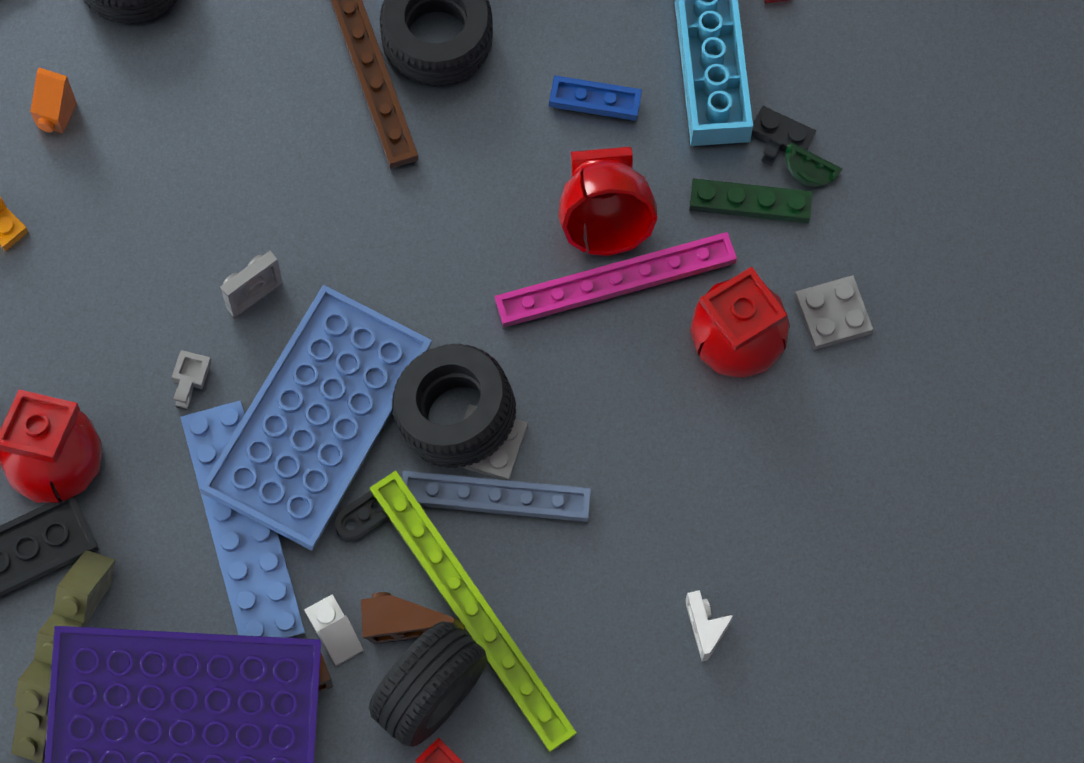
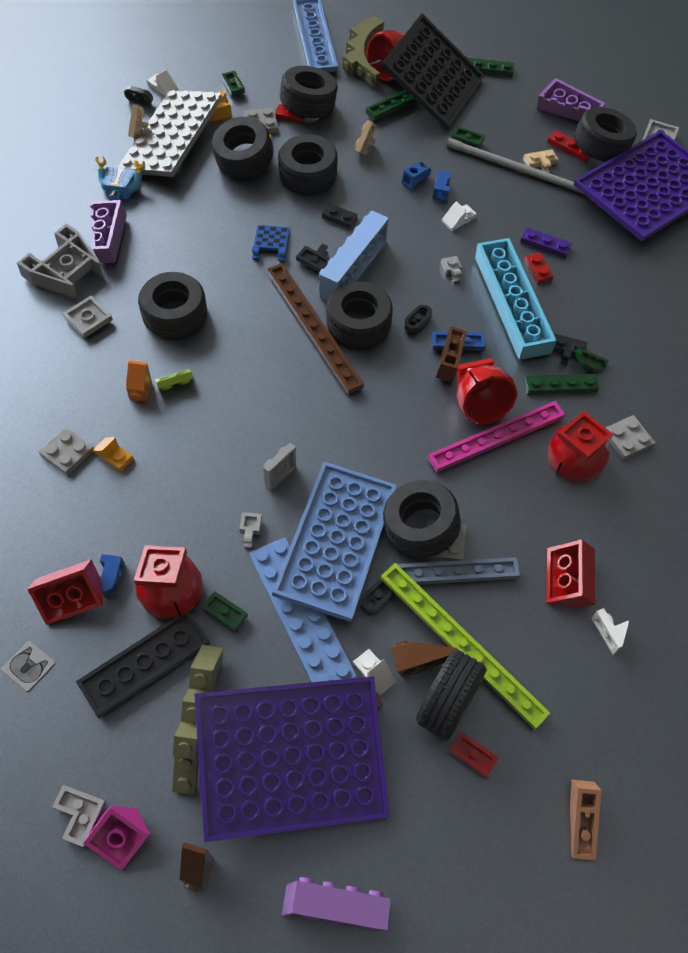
camera: 10 degrees left, 10 degrees down
none -> lime plate [155,369,194,390]
none -> dark green plate [202,591,248,632]
none -> black plate [404,305,432,333]
none -> reddish brown slope [435,326,467,383]
none -> red slope [546,540,596,608]

